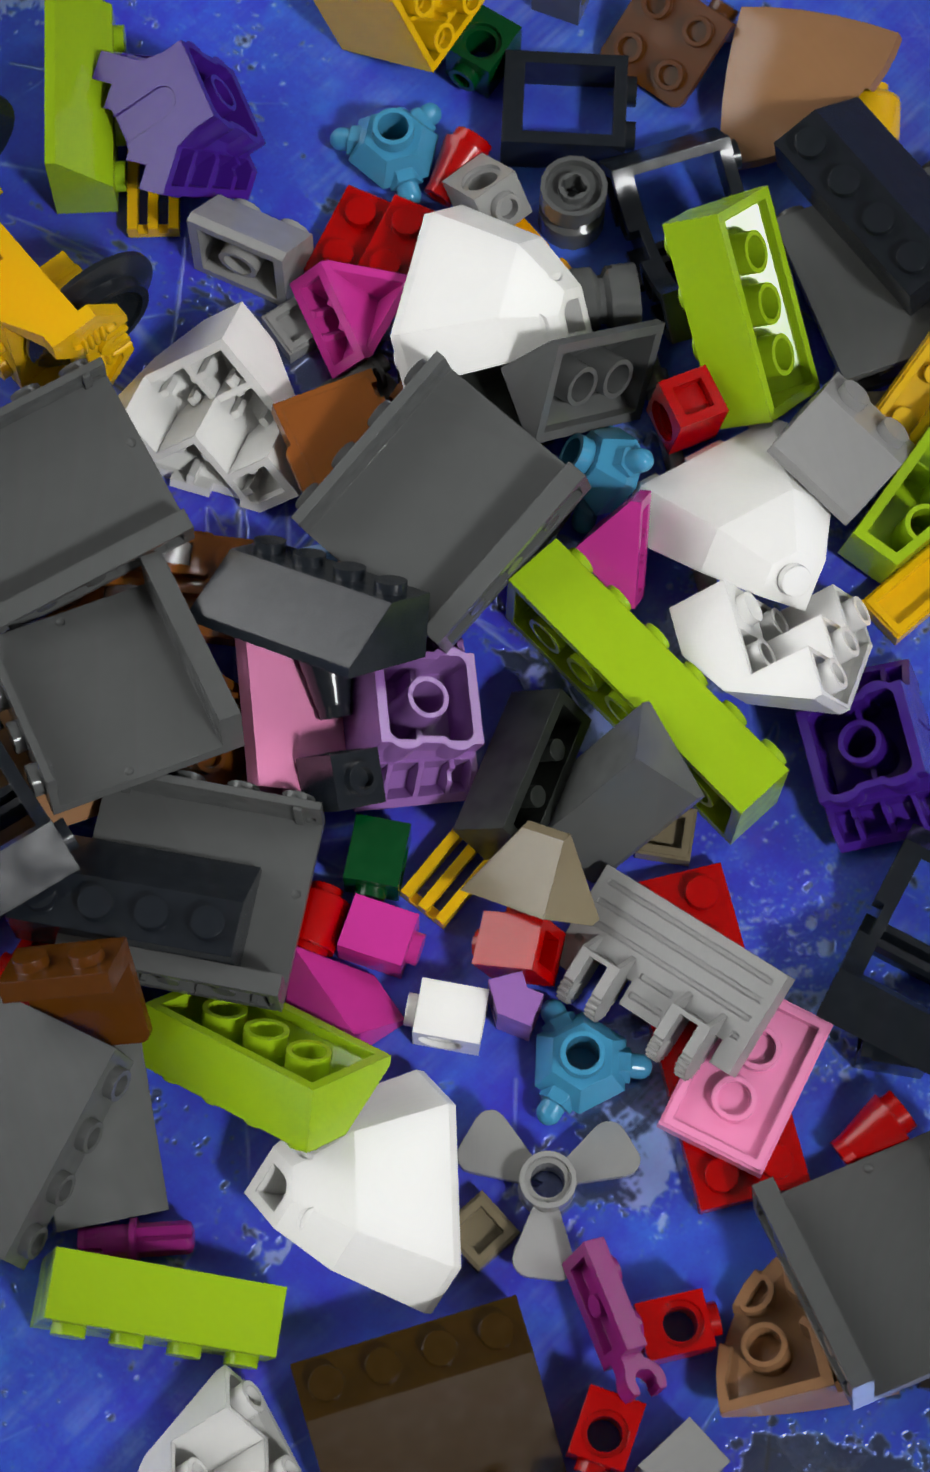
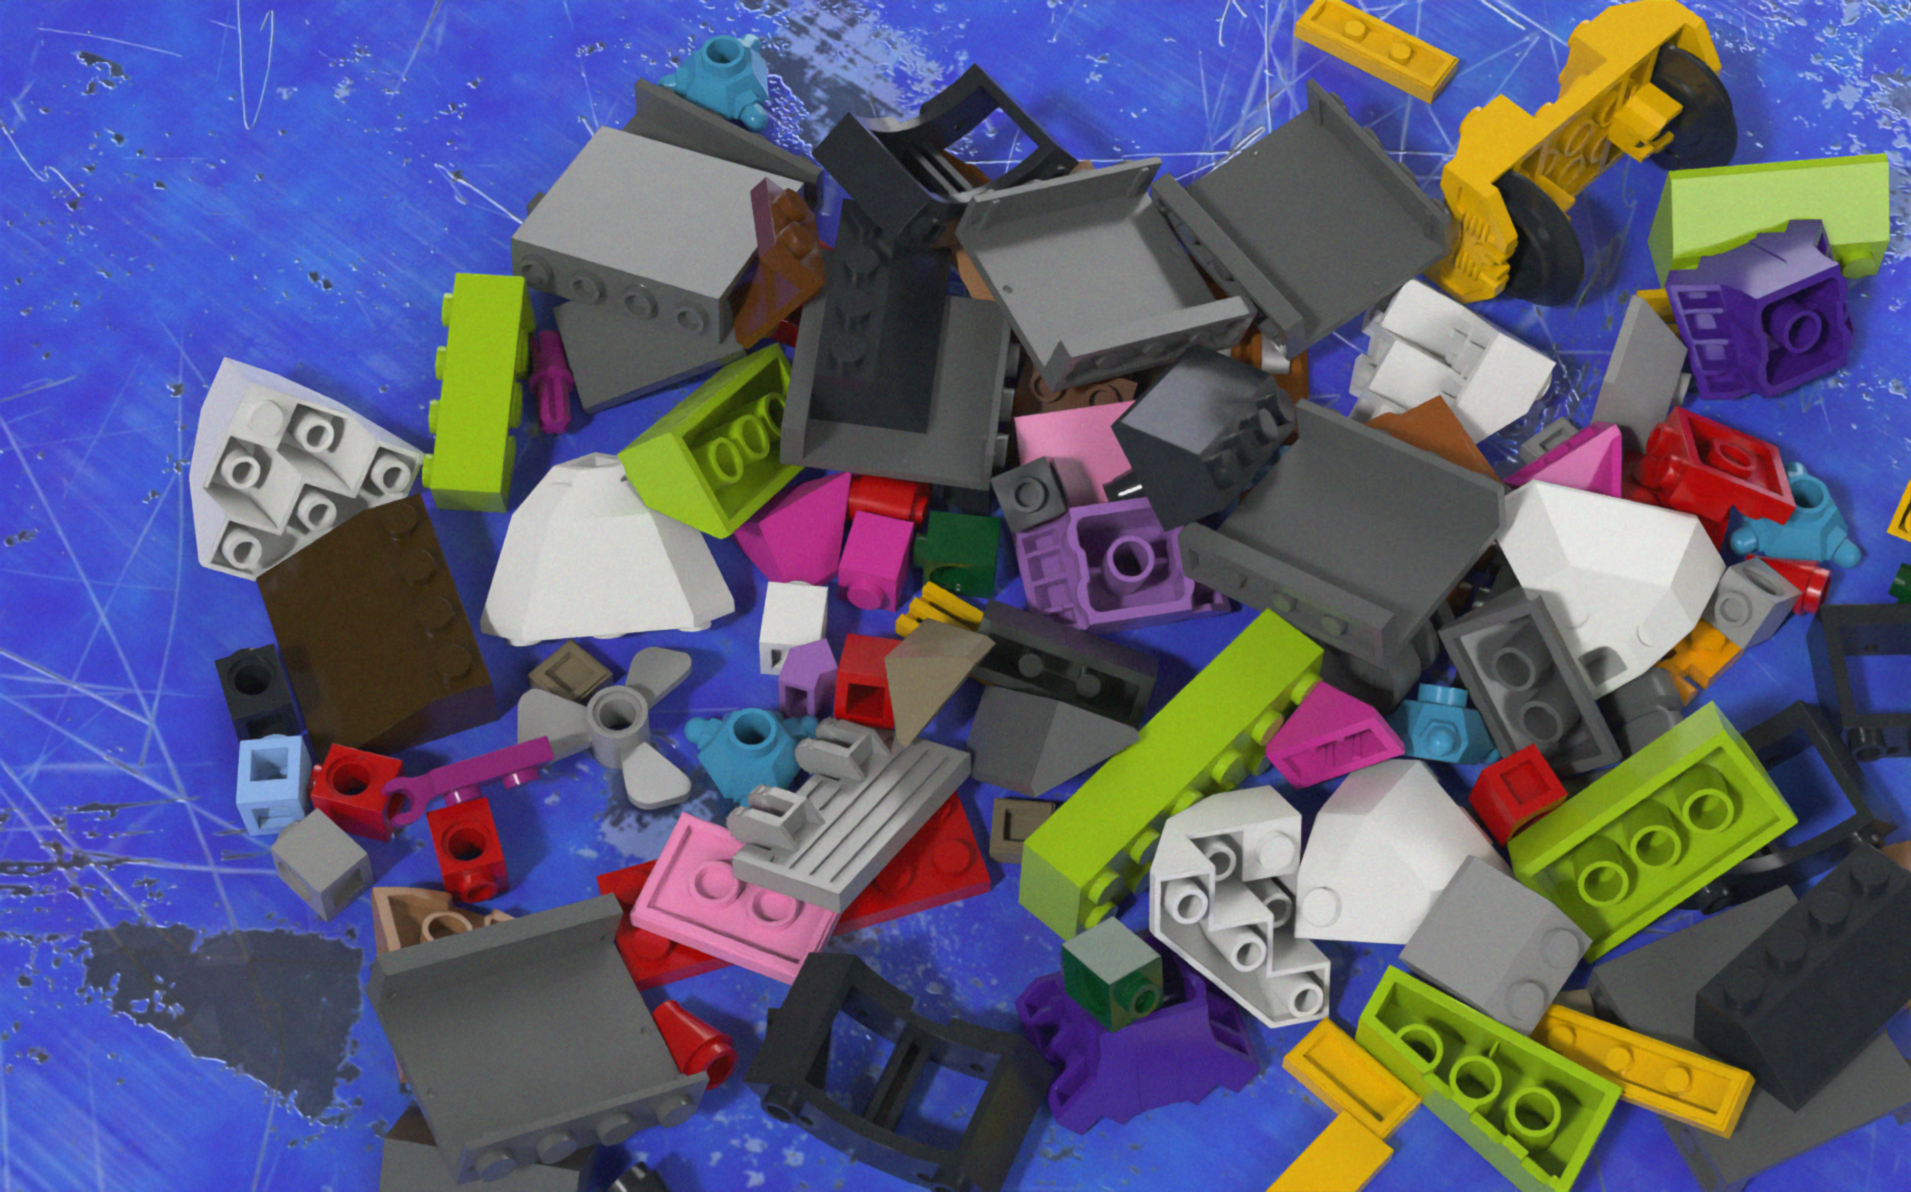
camera: 85 degrees right, 15 degrees down
dark grey wheel [538,155,608,250] -> none
none -> dark green brick [1061,916,1165,1034]
none -> red plate [1646,405,1796,525]

